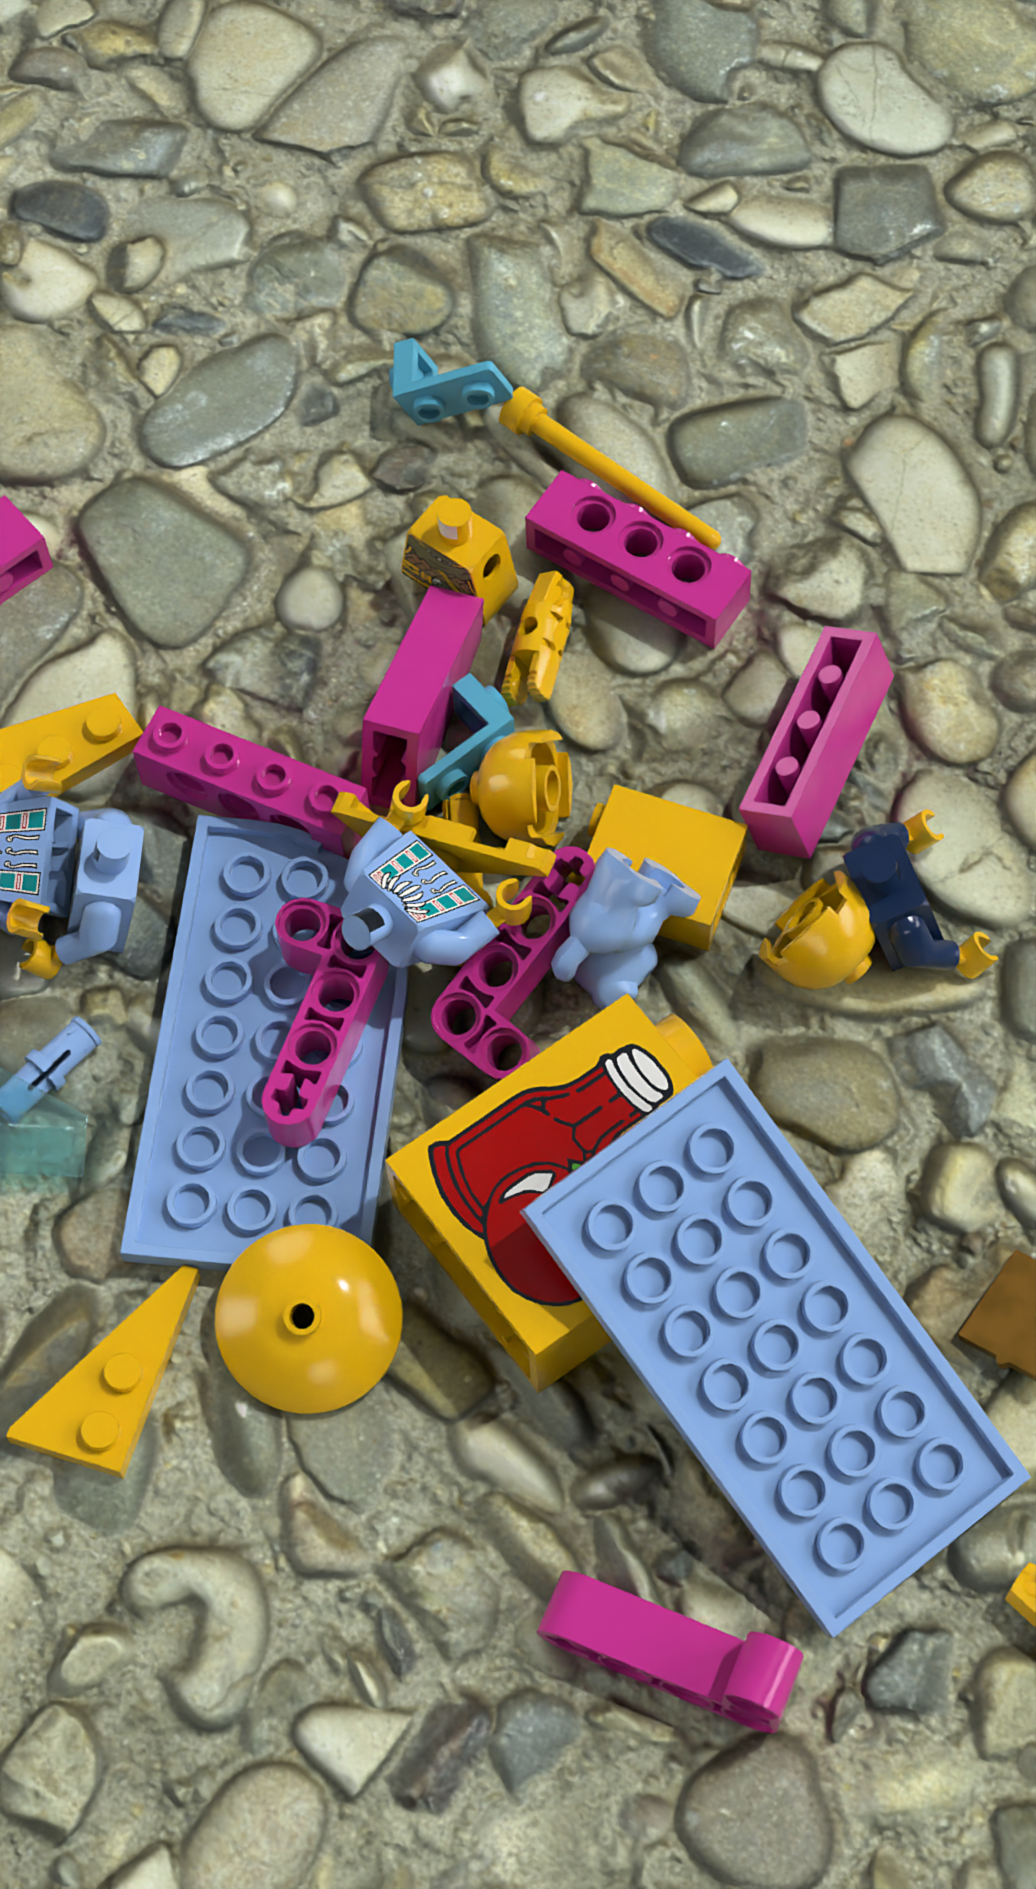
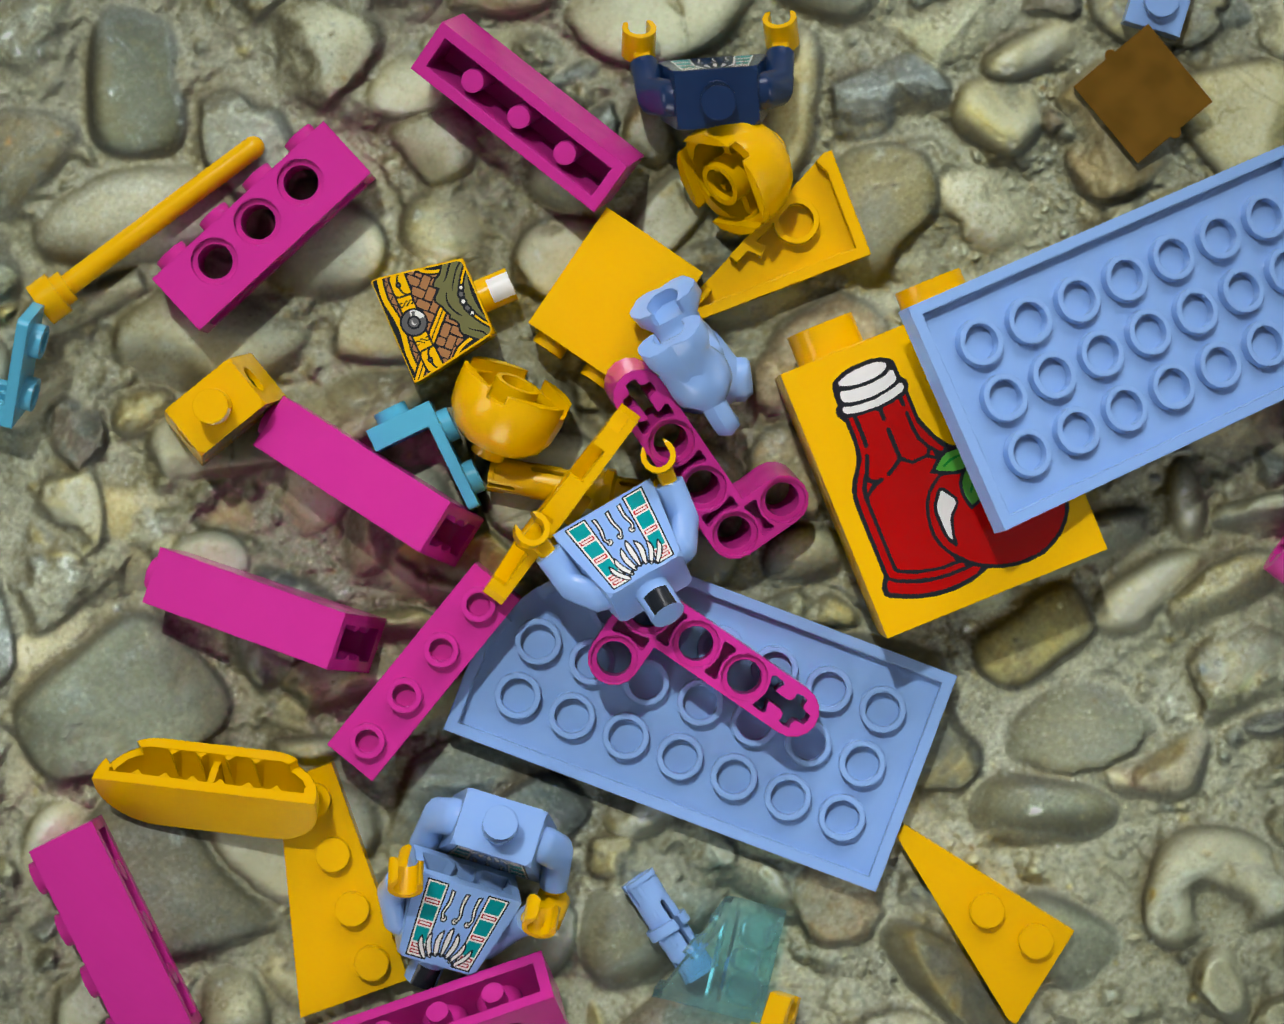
camera: 80 degrees left, 25 degrees up
yellow dish [215,1224,403,1414] -> none
yellow hinge [501,571,574,707] -> none
none -> yellow brick [92,738,319,839]
none -> dark pink slope [142,547,387,673]
none -> torso [371,258,518,385]
none -> yellow wing [698,150,871,319]

